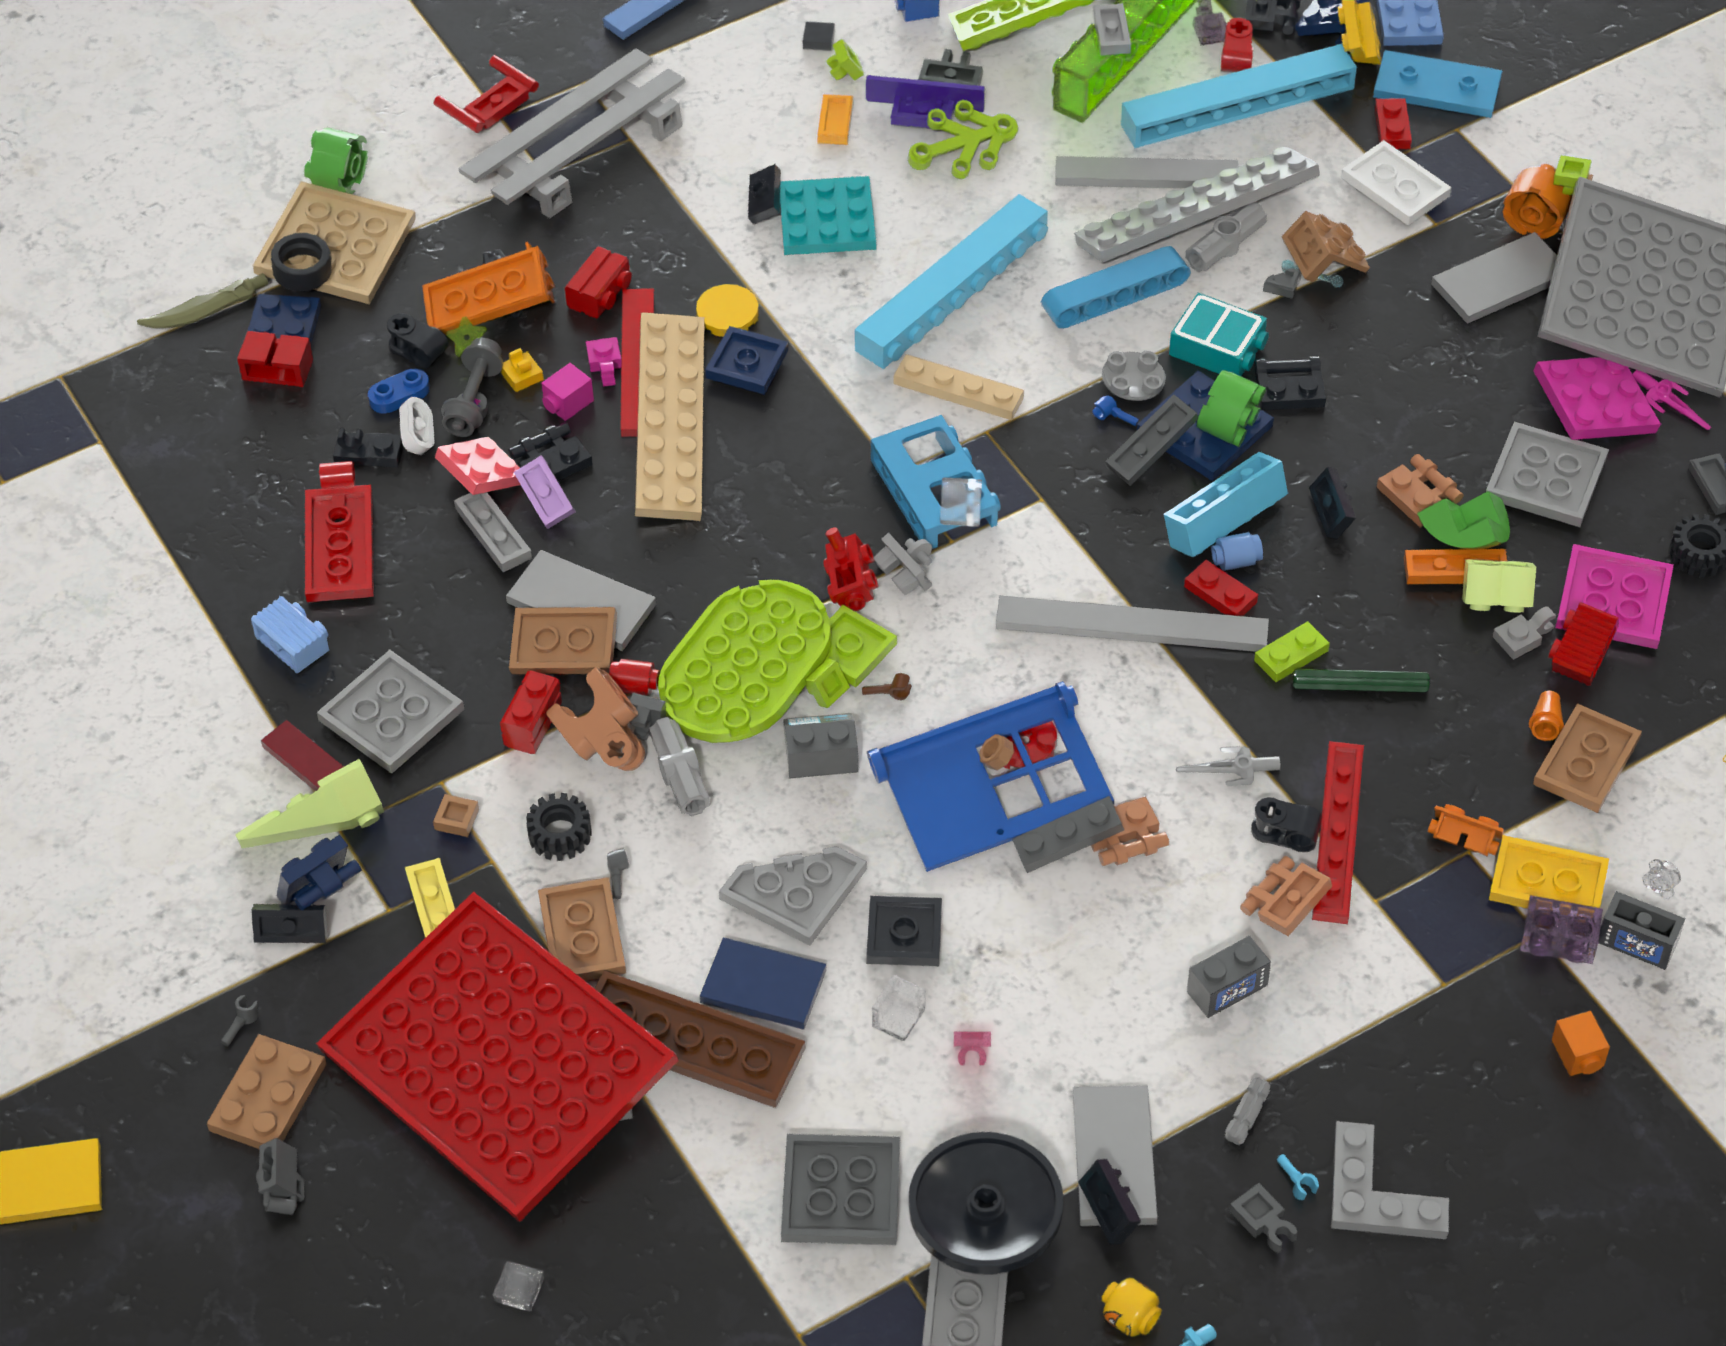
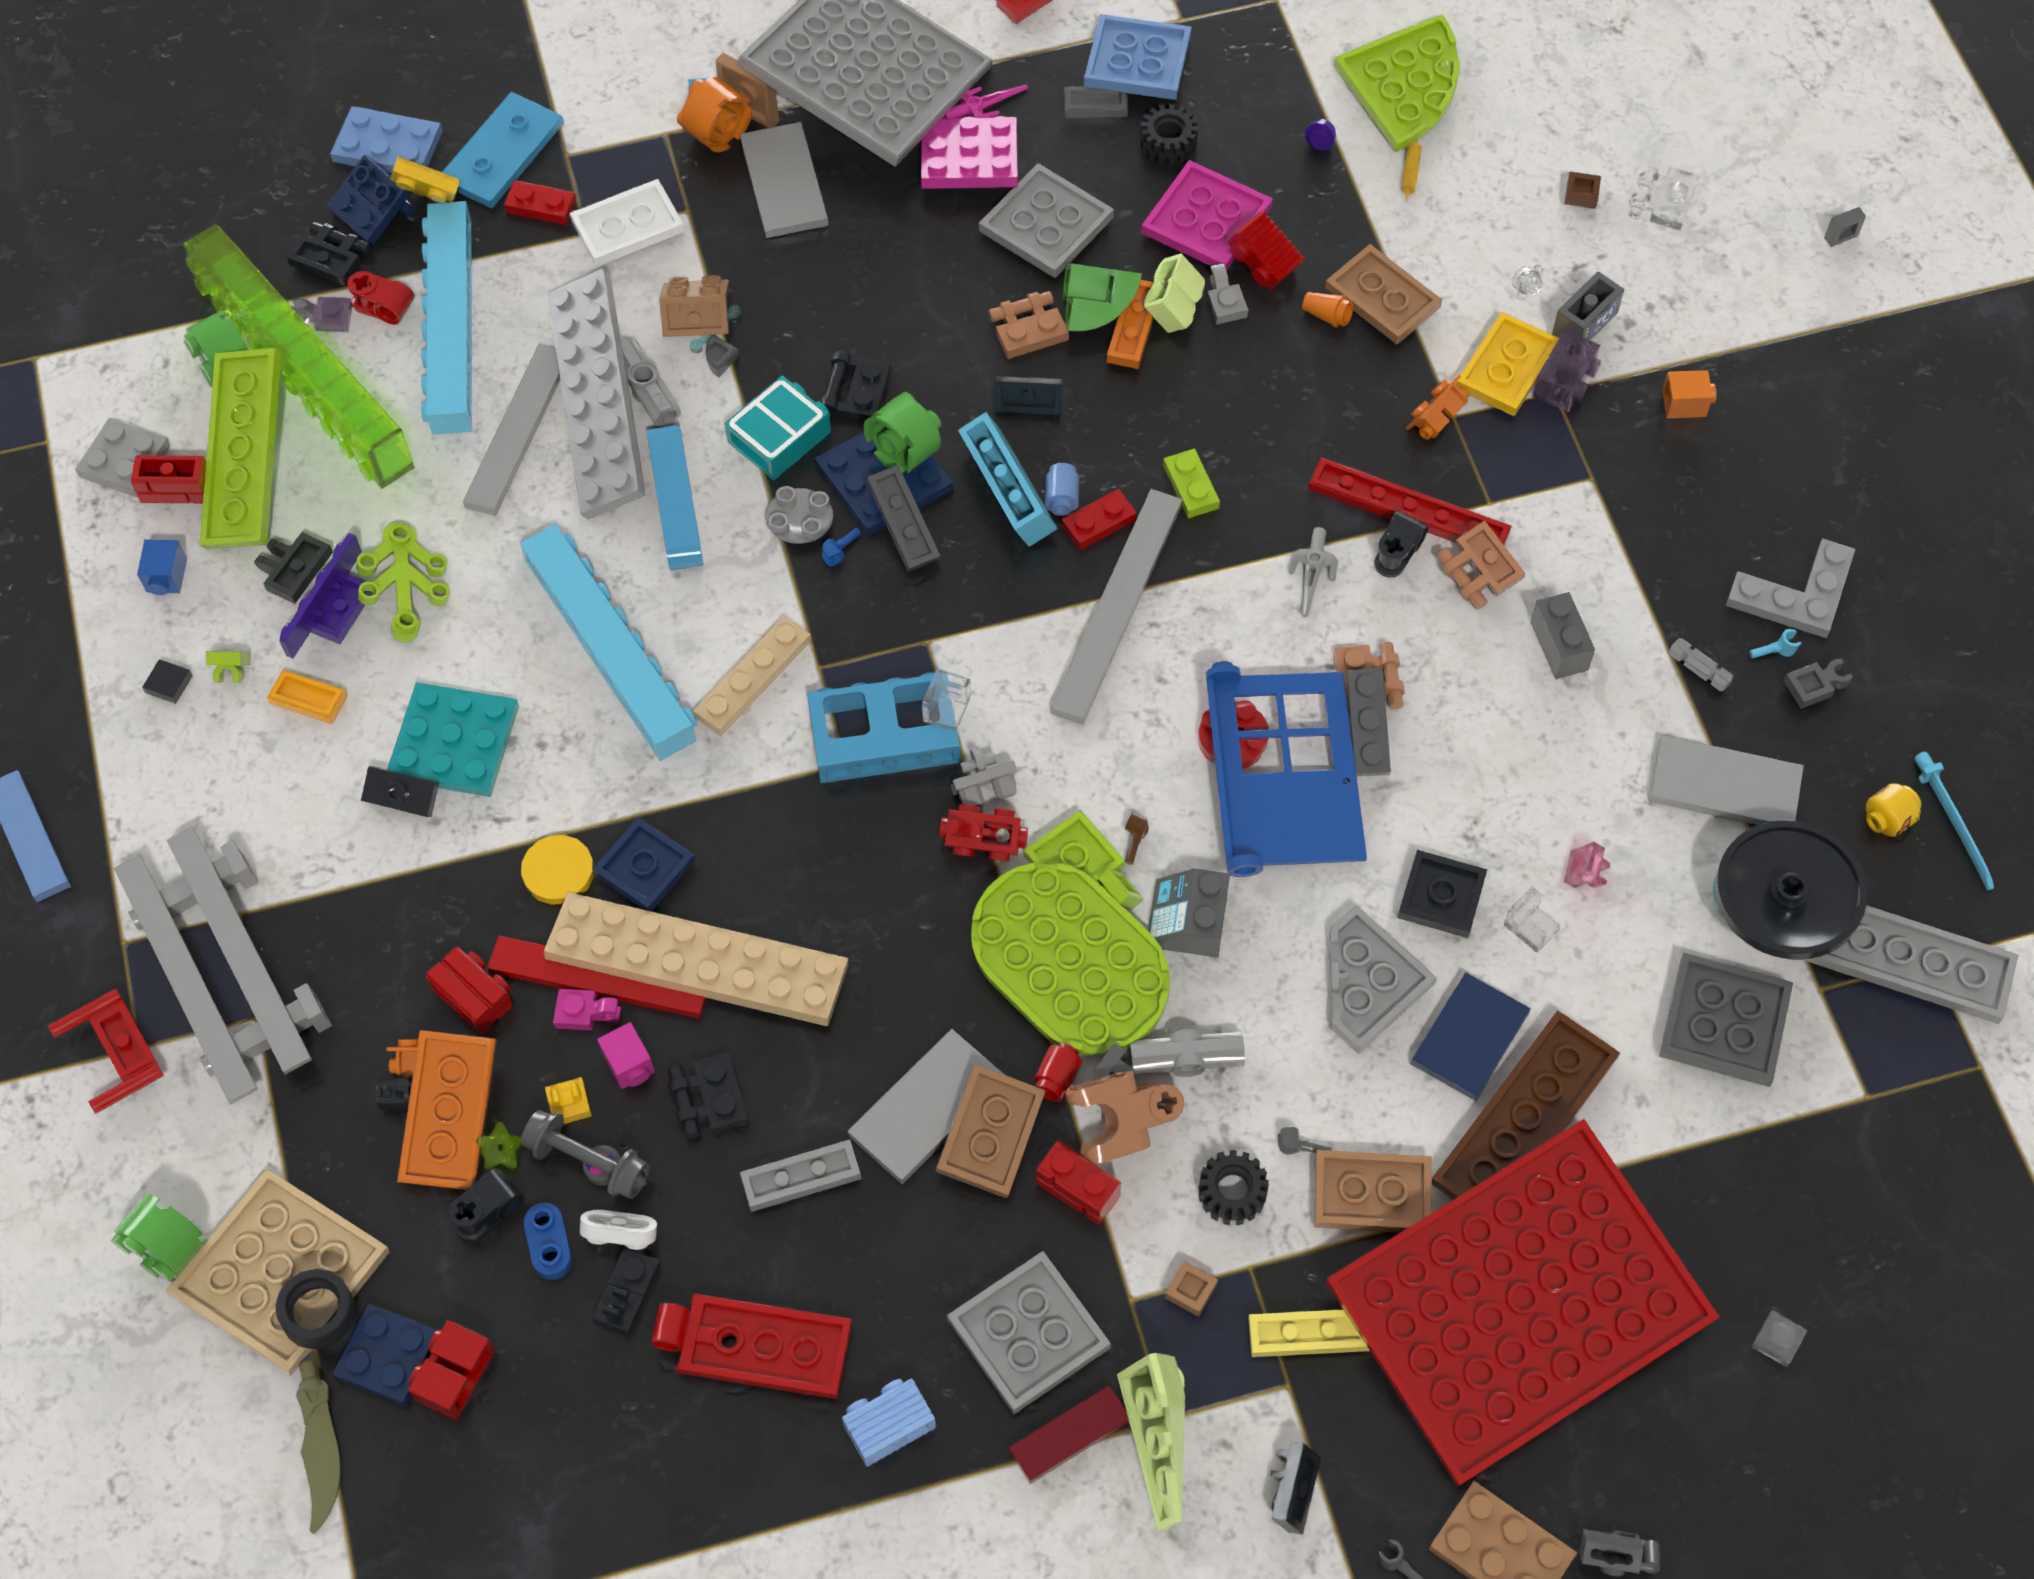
camera: 75 degrees left, 10 degrees up
dark blue plate [276,834,362,911] -> none
coral plate [435,437,521,495] -> none
lavender plate [514,455,576,529] -> none
medium nougat tile [980,734,1014,771] -> none
black plate [1078,1159,1141,1245] -> none
light grey plate [1093,4,1131,55] -> none
dark green axle [1293,669,1430,692] -> none
lime tile [1554,155,1592,196] -> none

